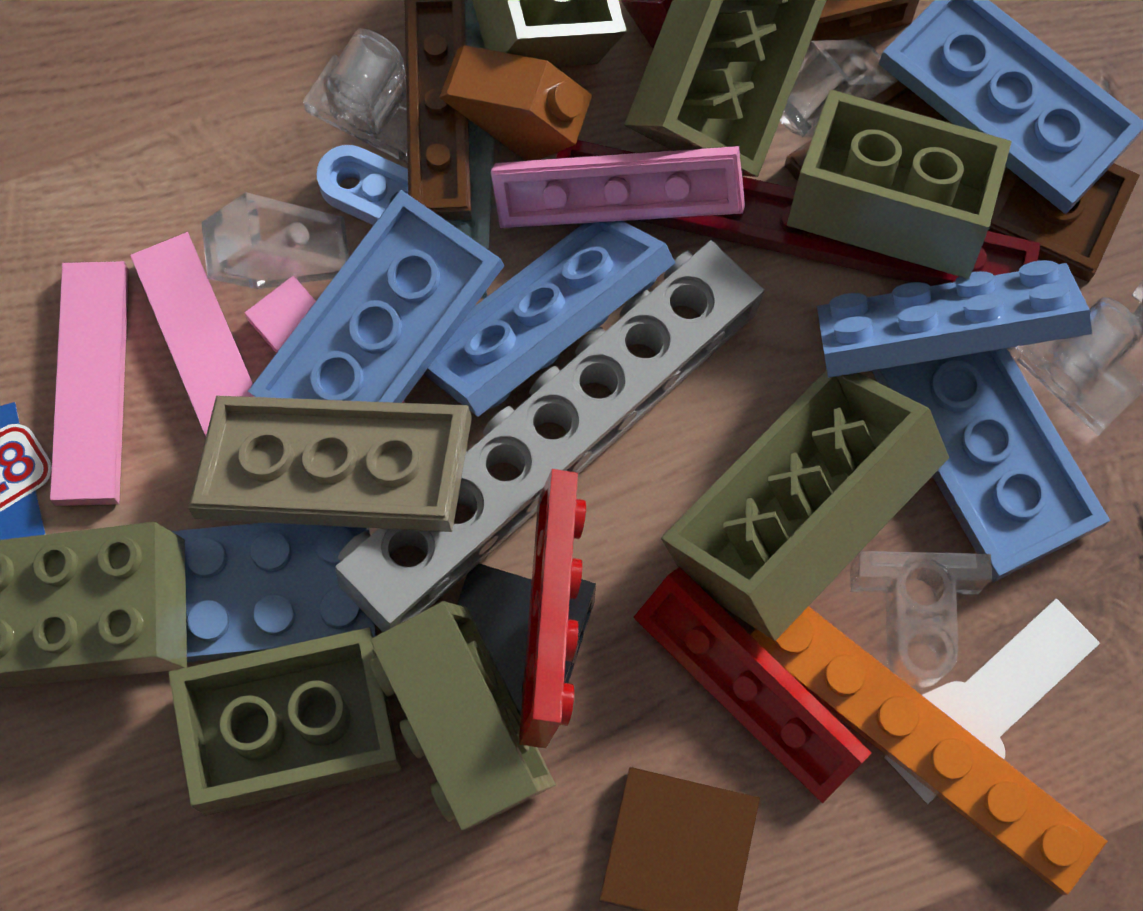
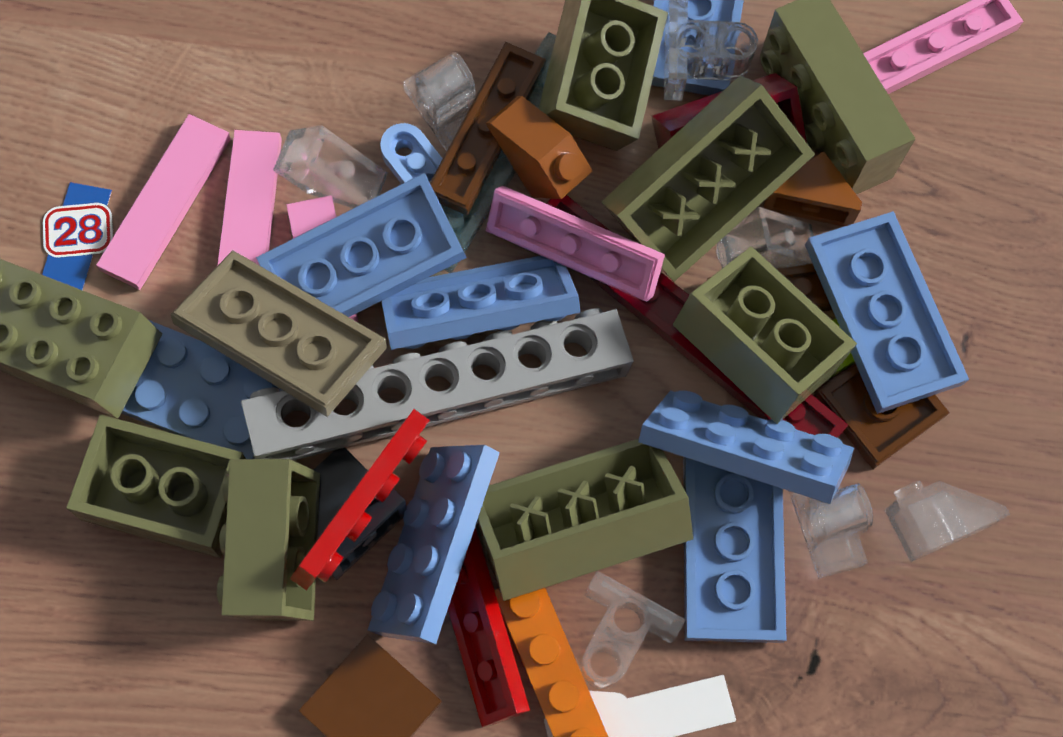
camera: 25 degrees right, 0 degrees up
none -> medium blue plate [368,445,500,644]

